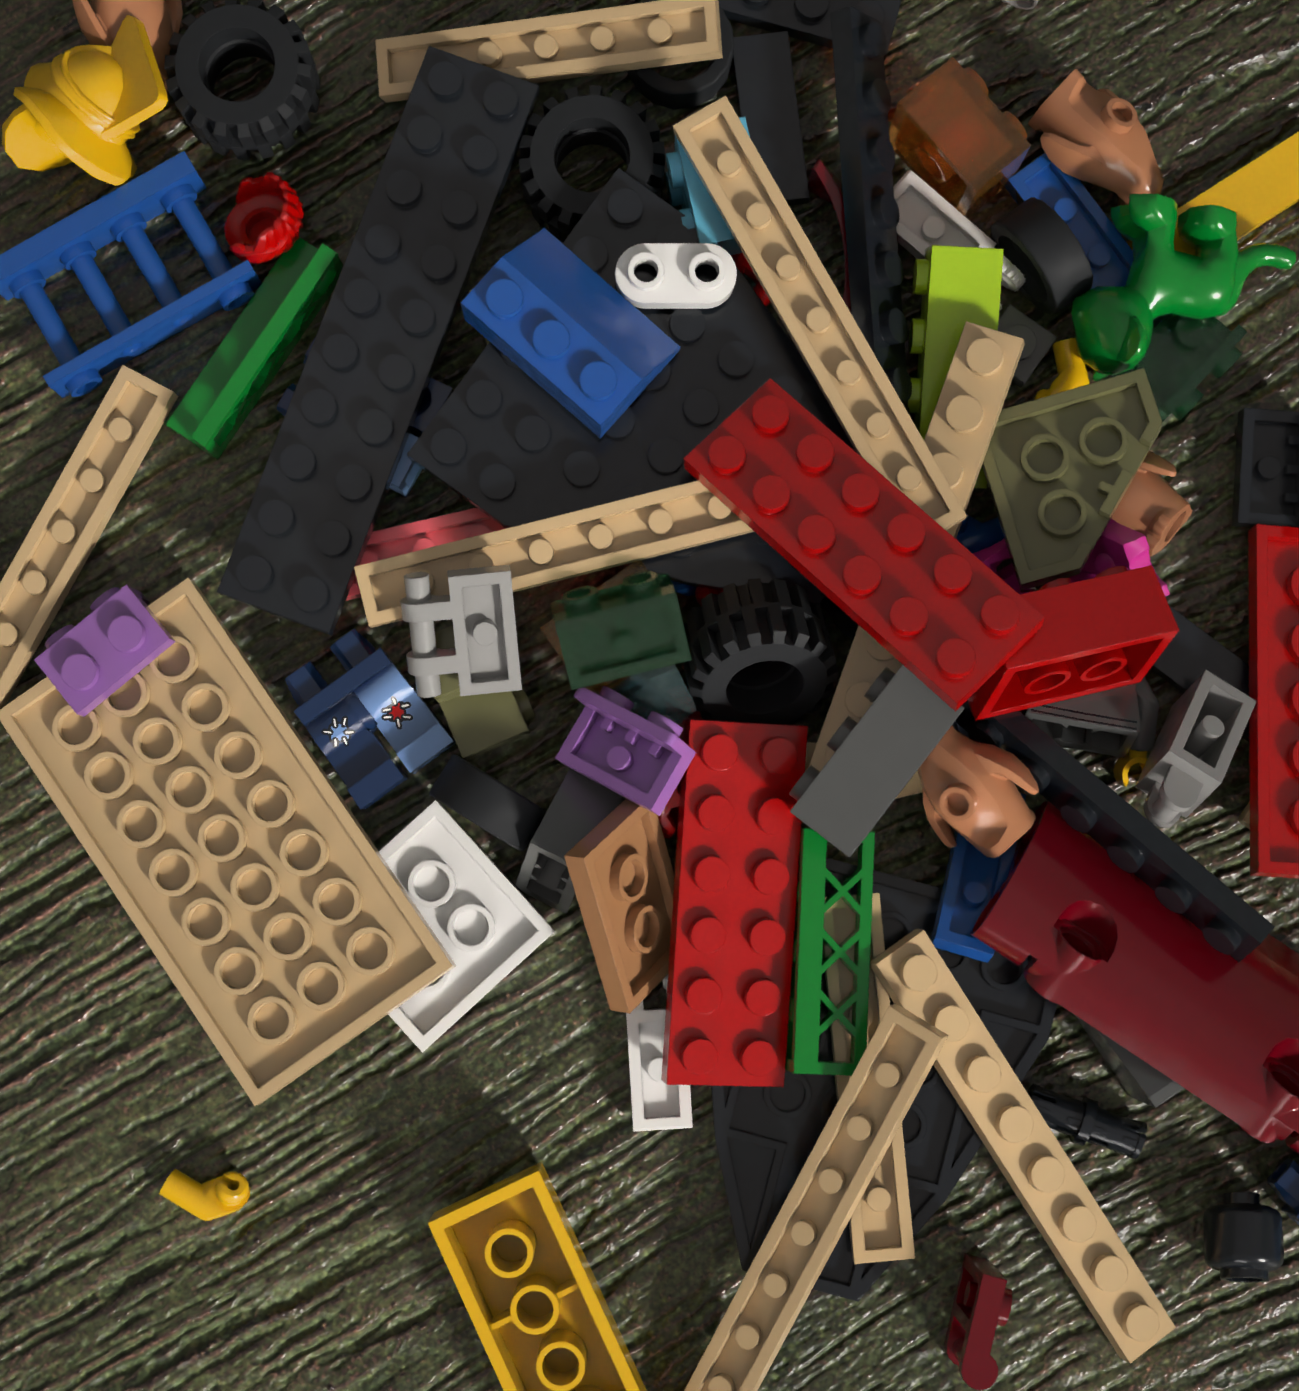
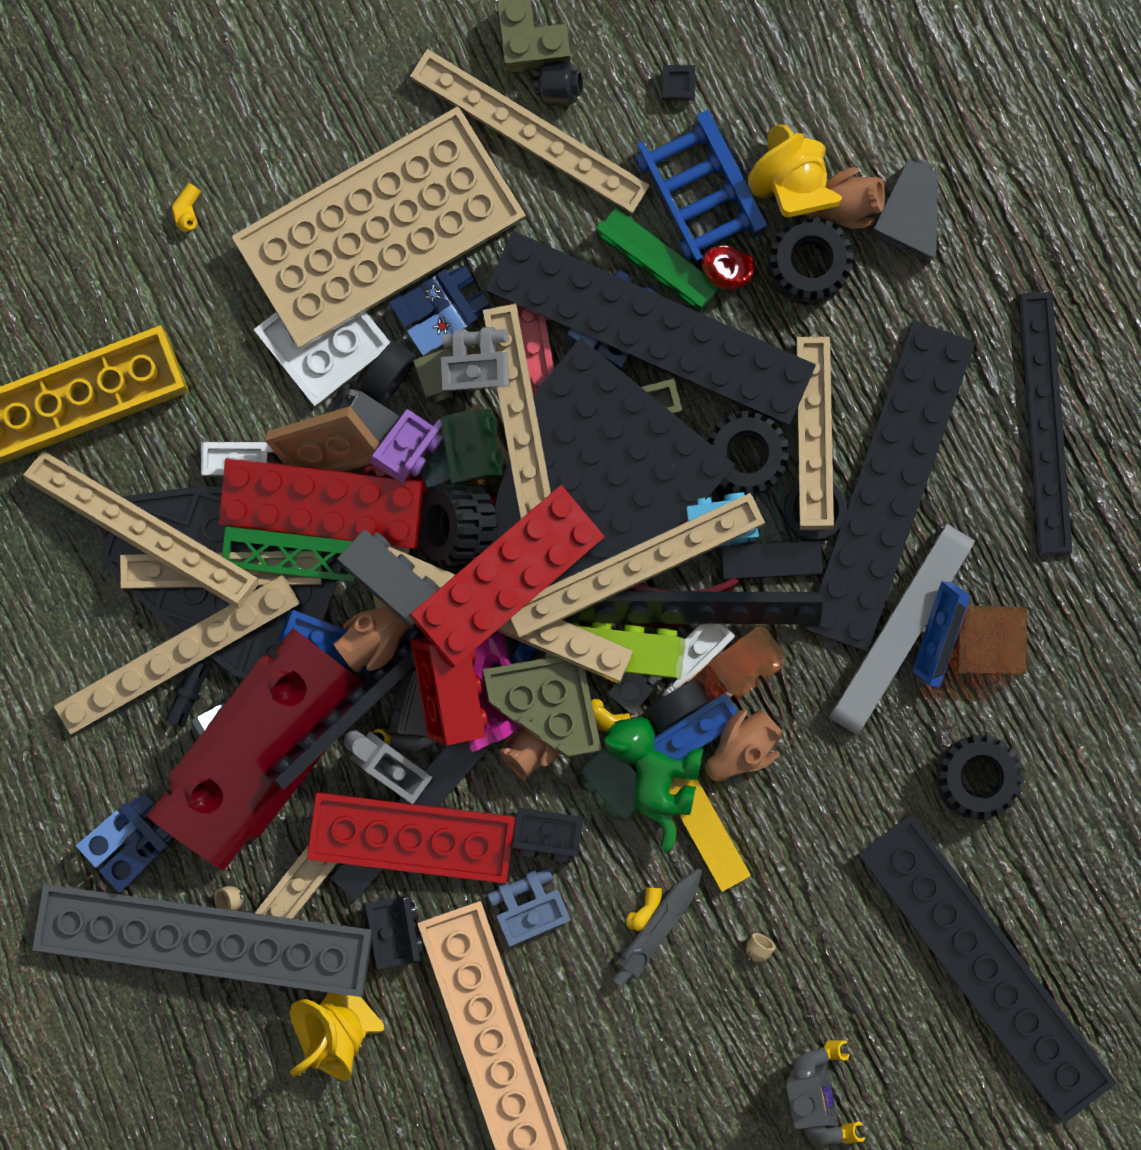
camera: 100 degrees right, 0 degrees up
medium lavender bracket [34,584,176,717] -> none
blue slope [461,228,681,439] -> none
white plate [615,243,737,309] -> none
dark red plate [944,1253,1012,1390] -> none
black head [1203,1192,1284,1283] -> none

